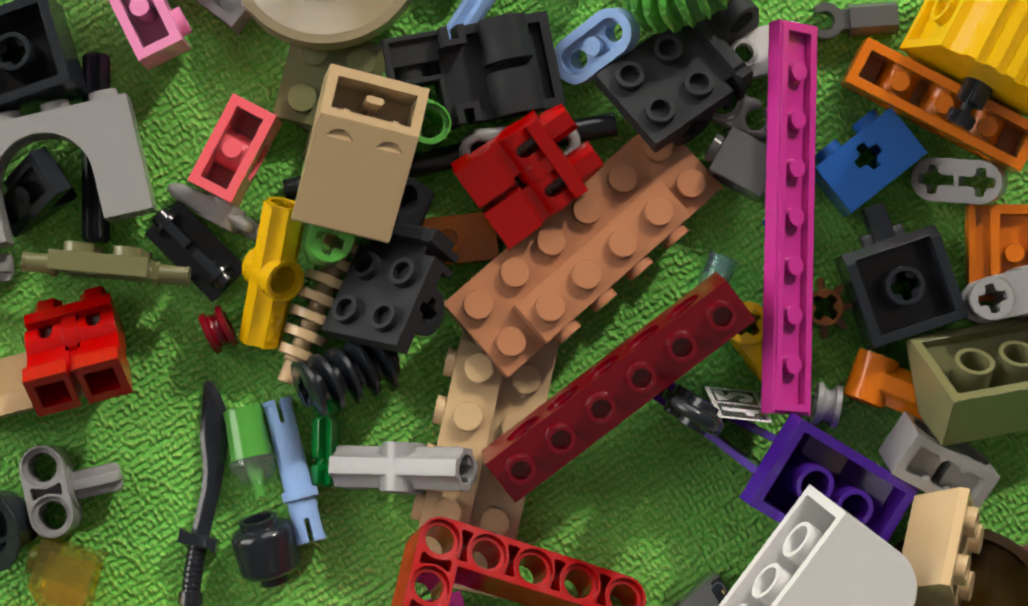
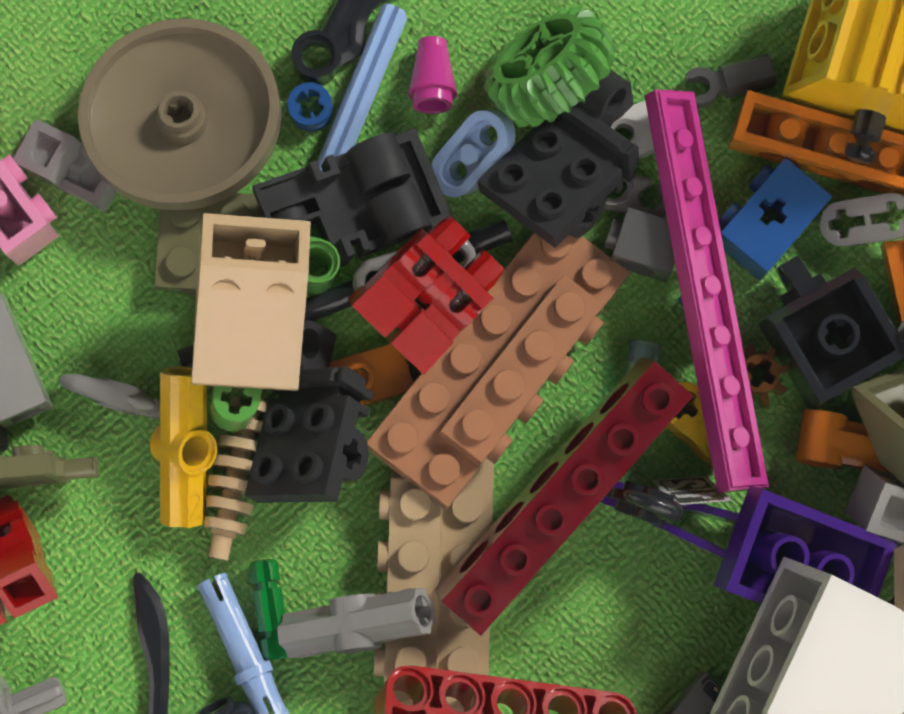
camera: 10 degrees left, 5 degrees down
black hinge [145,201,242,302] -> none
coral brick [187,93,283,208] -> none
dark red bush [198,305,239,354] -> none
bright green piece [223,404,278,498] -> none
black piece [291,342,400,418] -> none
light grey bush [810,381,843,429] -> none

